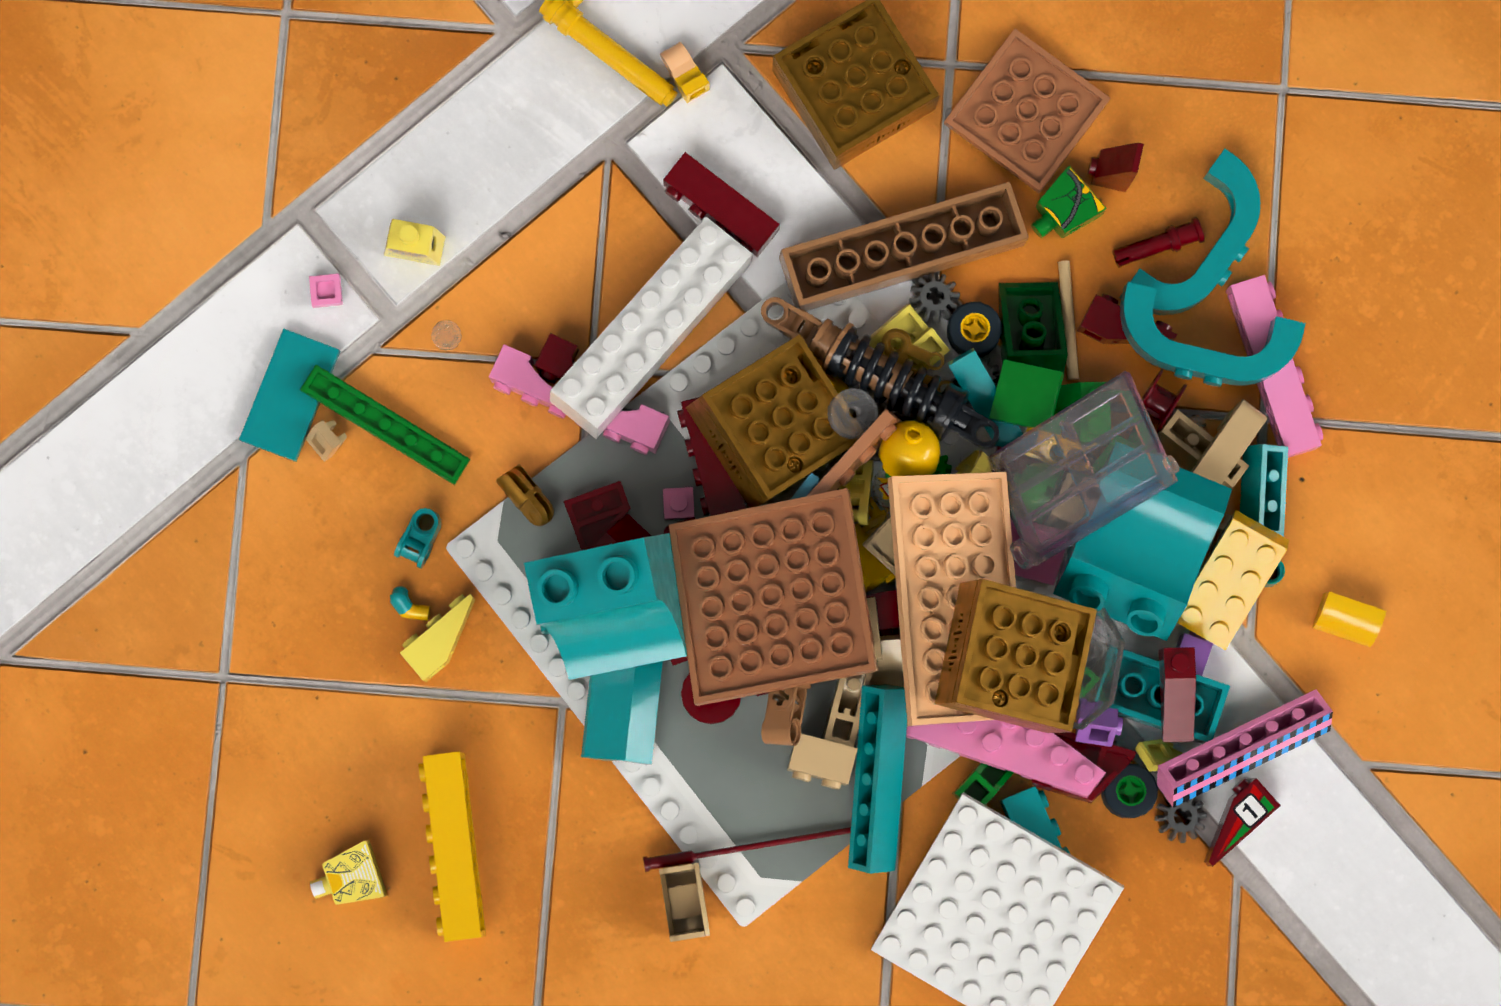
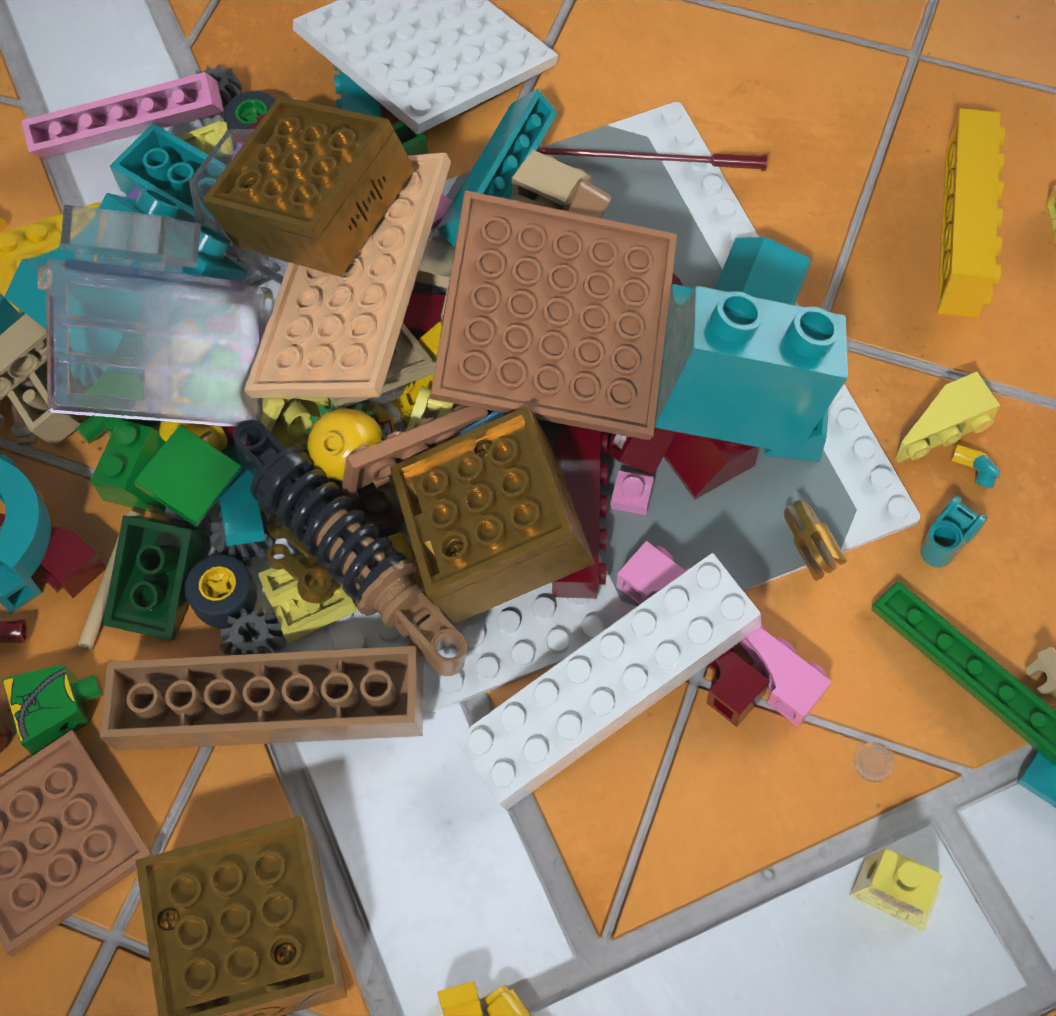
camera: 155 degrees left, 20 degrees down
bright pink plate [309,274,343,308] -> none
dark red wing [563,481,631,551] -> none
tan piece [659,863,710,942] -> none
dark red brick [663,152,780,258] -> none
clear piece [827,388,878,439] -> none
dark red piece [1130,369,1187,436] -> none
slope [1159,647,1196,742] -> none
slope [1204,778,1281,867] -> none
none -> clear brick [60,205,201,274]

